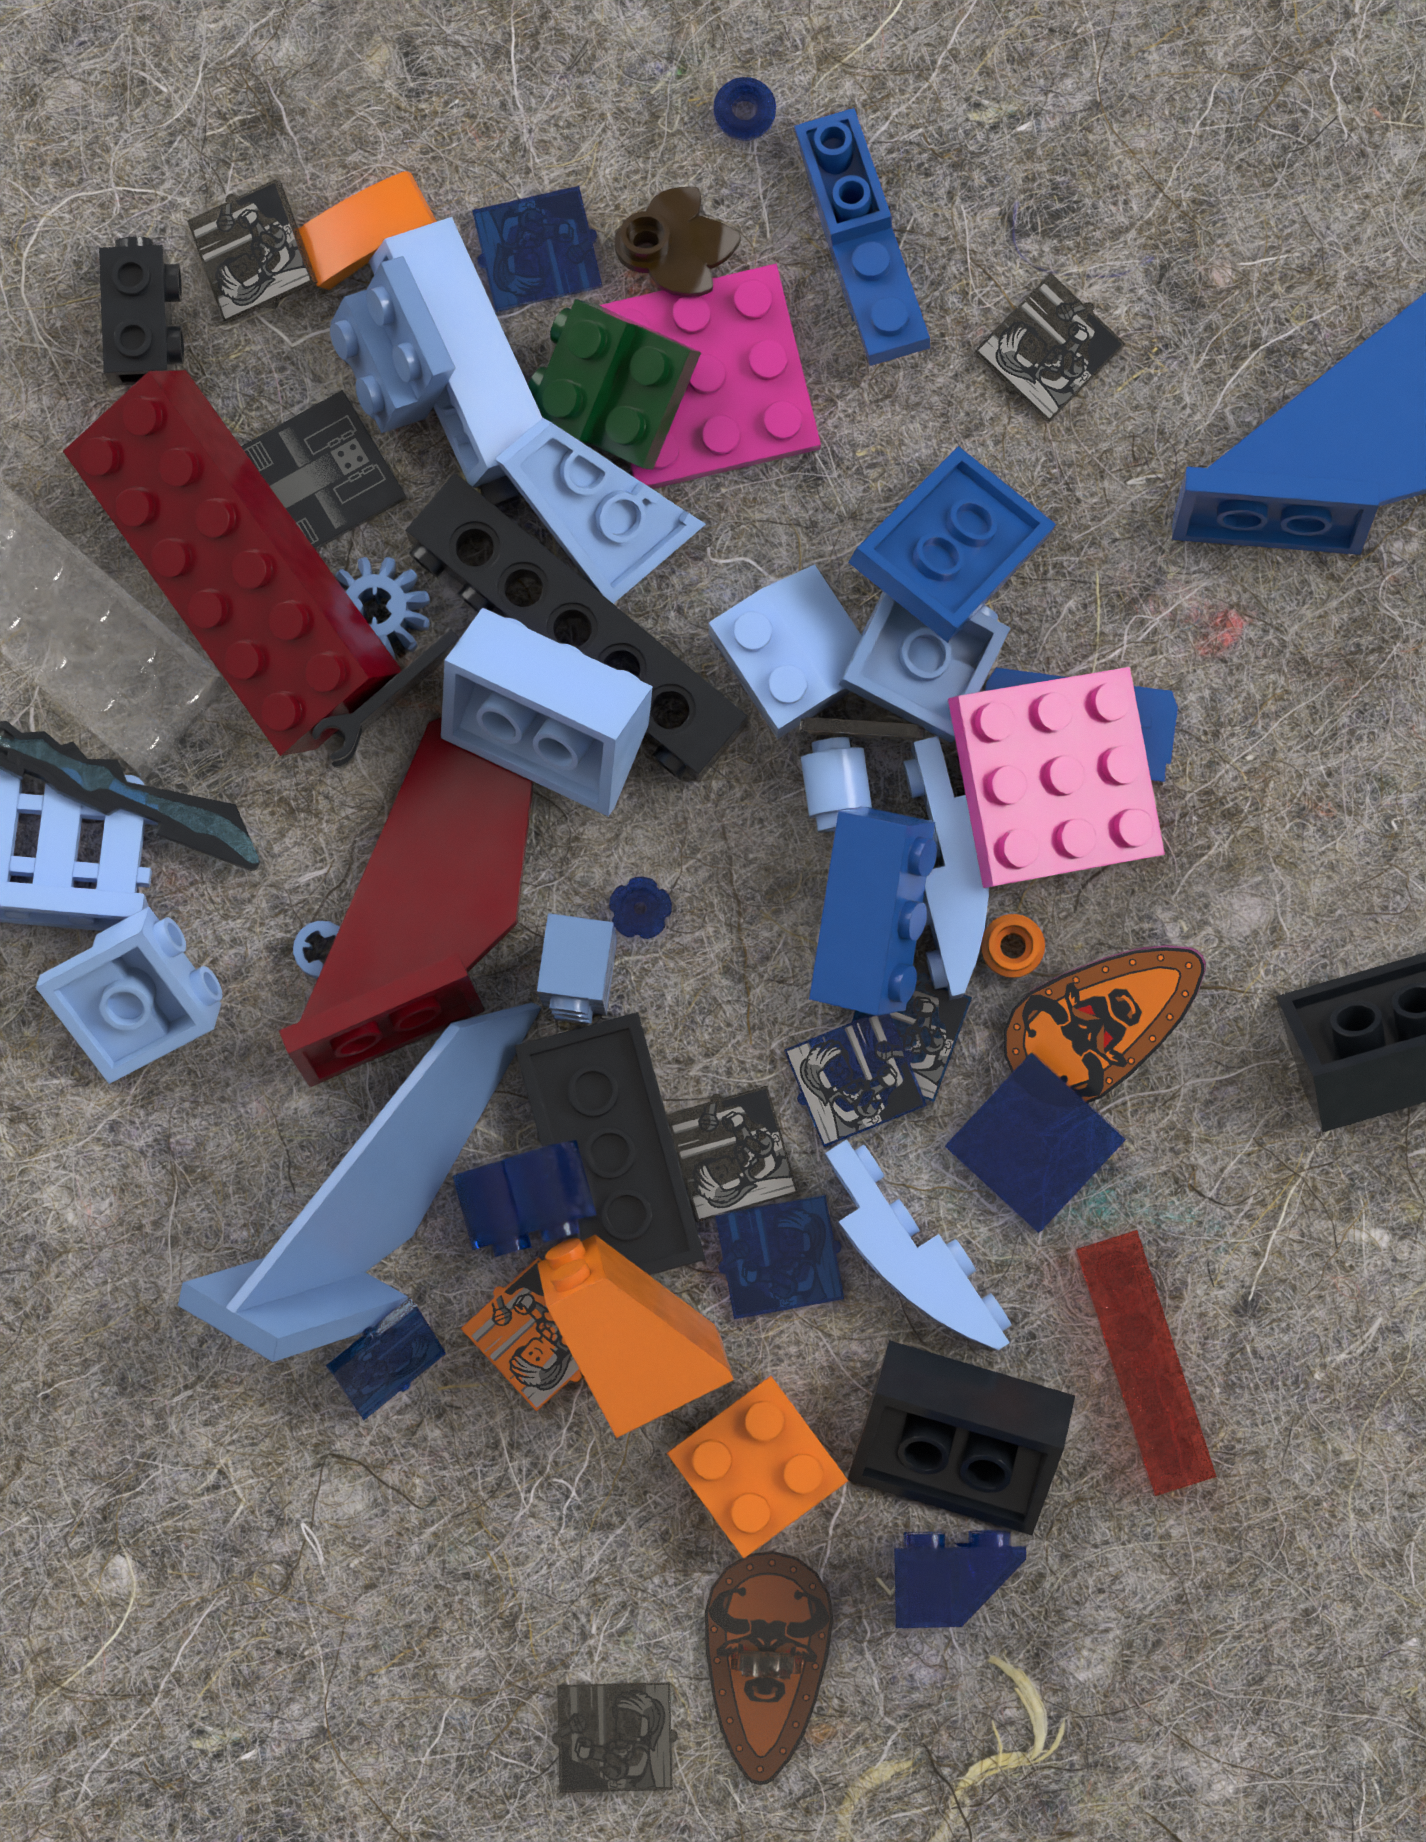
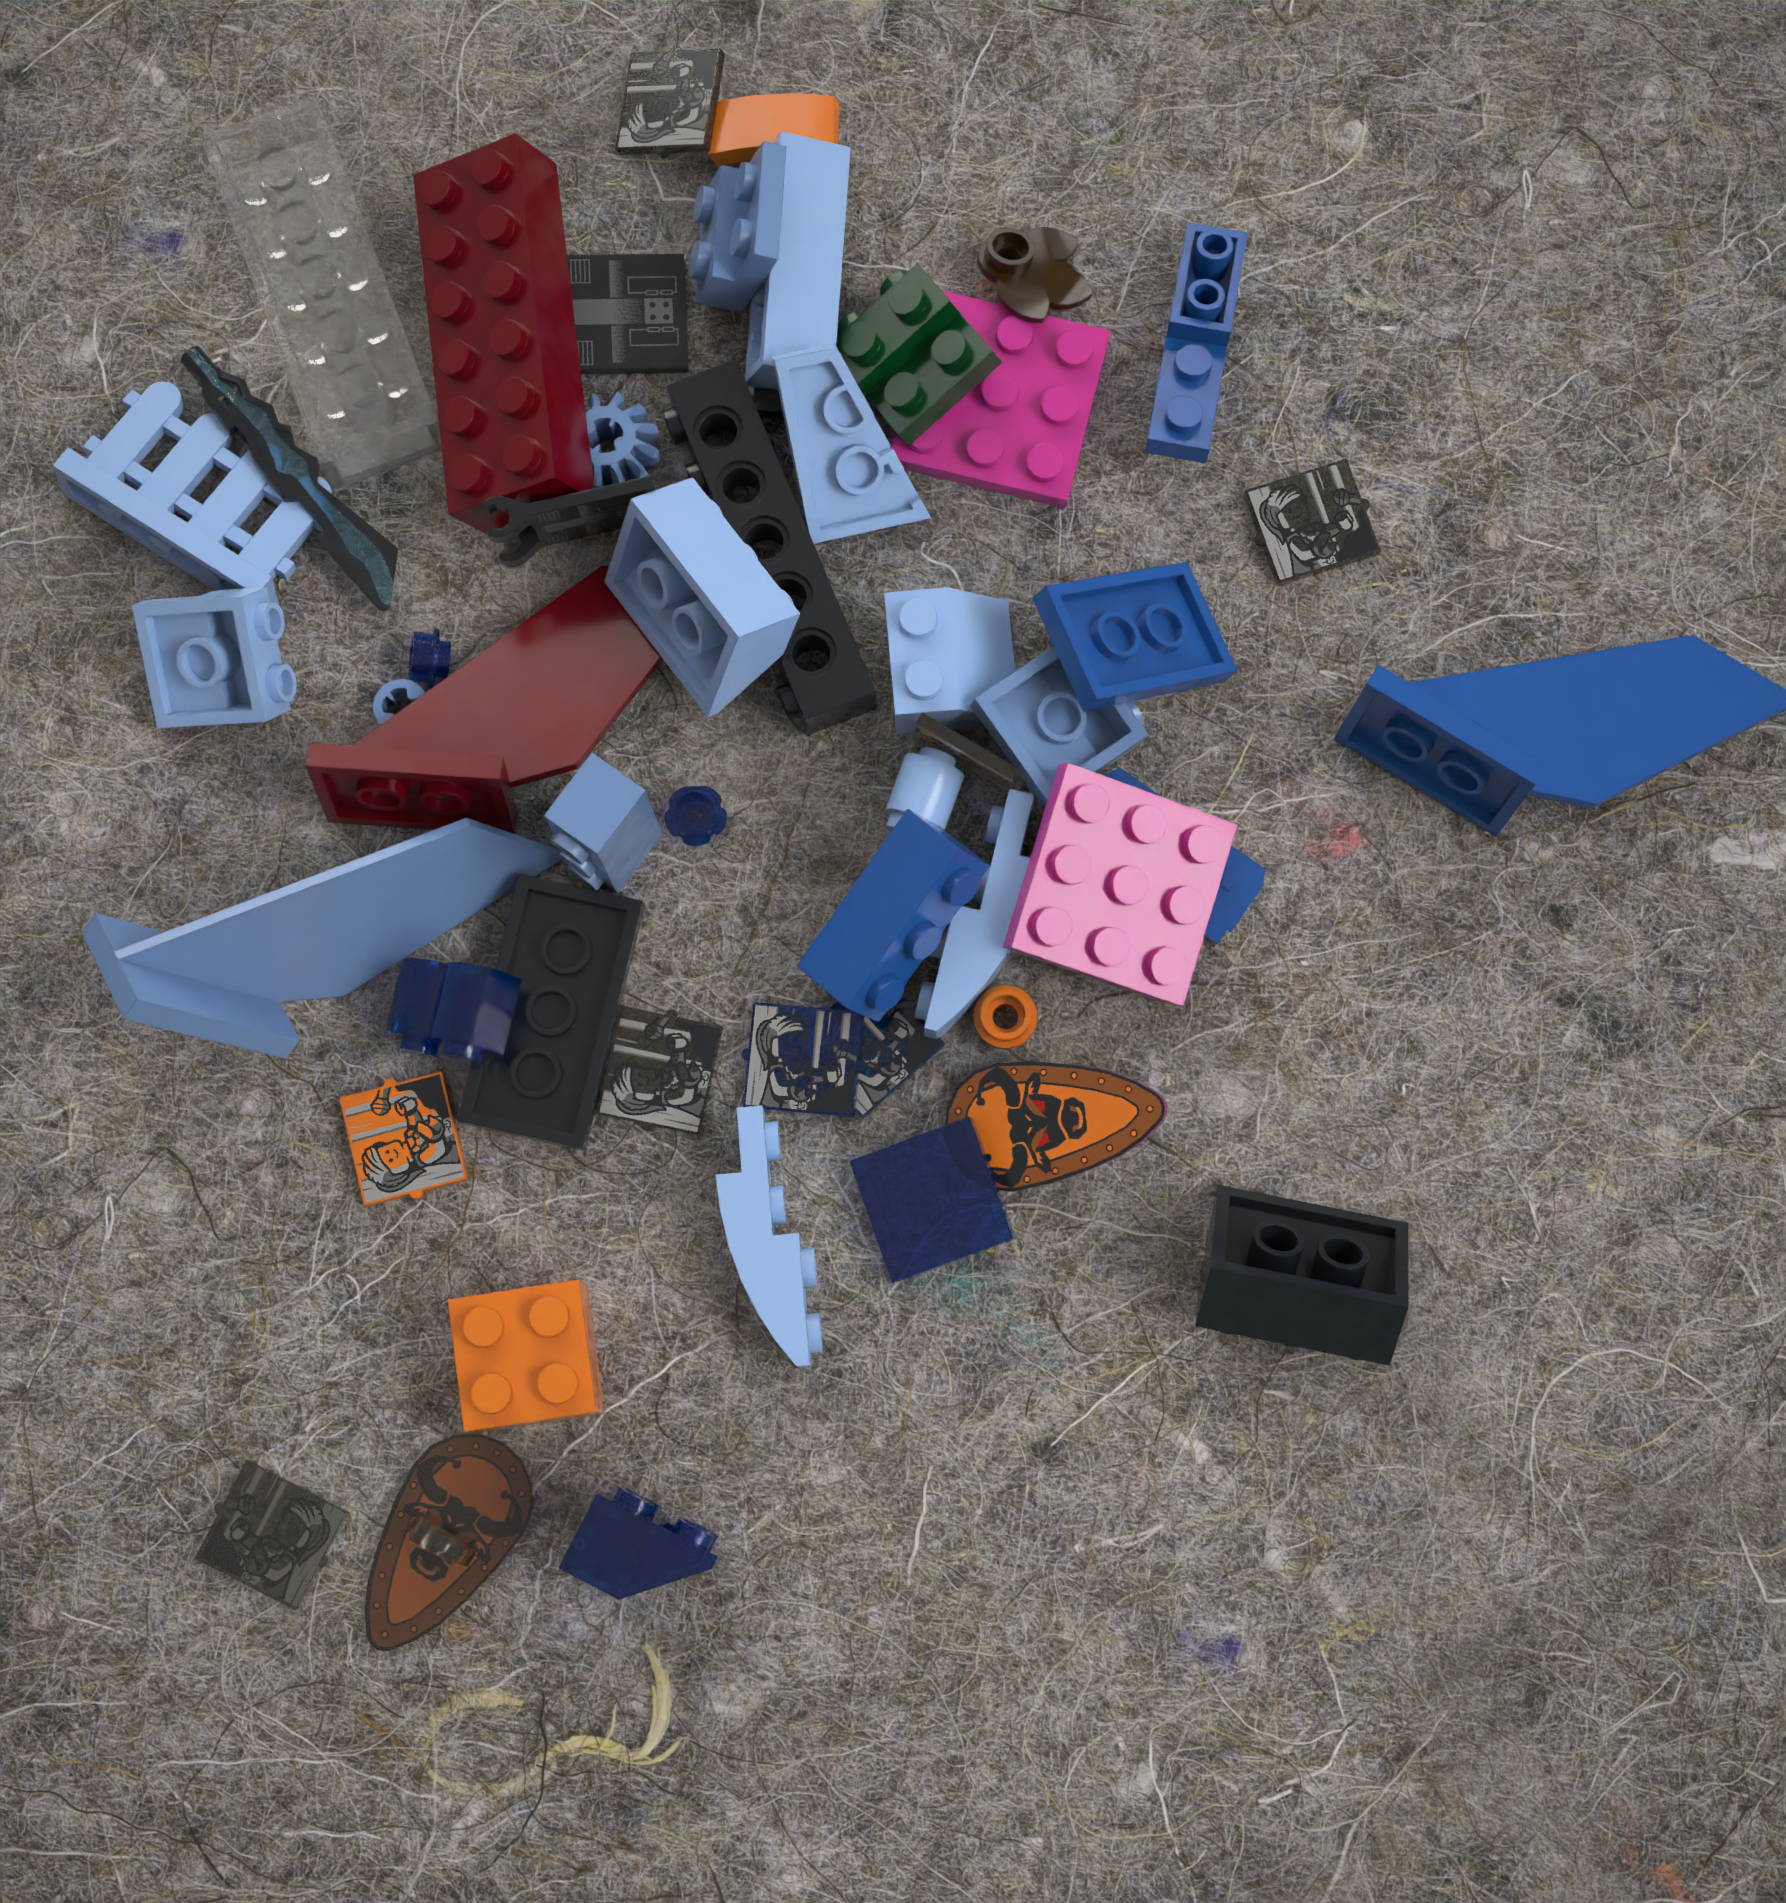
camera: 30 degrees right, 5 degrees down
black brick [99,237,184,386] -> none
clear blue piece [326,1298,446,1420] -> none
clear blue piece [472,186,603,312] -> none
orange slope [537,1235,734,1438] -> none
clear blue plate [714,77,776,141] -> none
clear blue piece [715,1194,844,1319] -> none
black slope [847,1340,1075,1535] -> none
clear red plate [1074,1230,1217,1496] -> none
none -> clear blue plate [408,627,451,689]

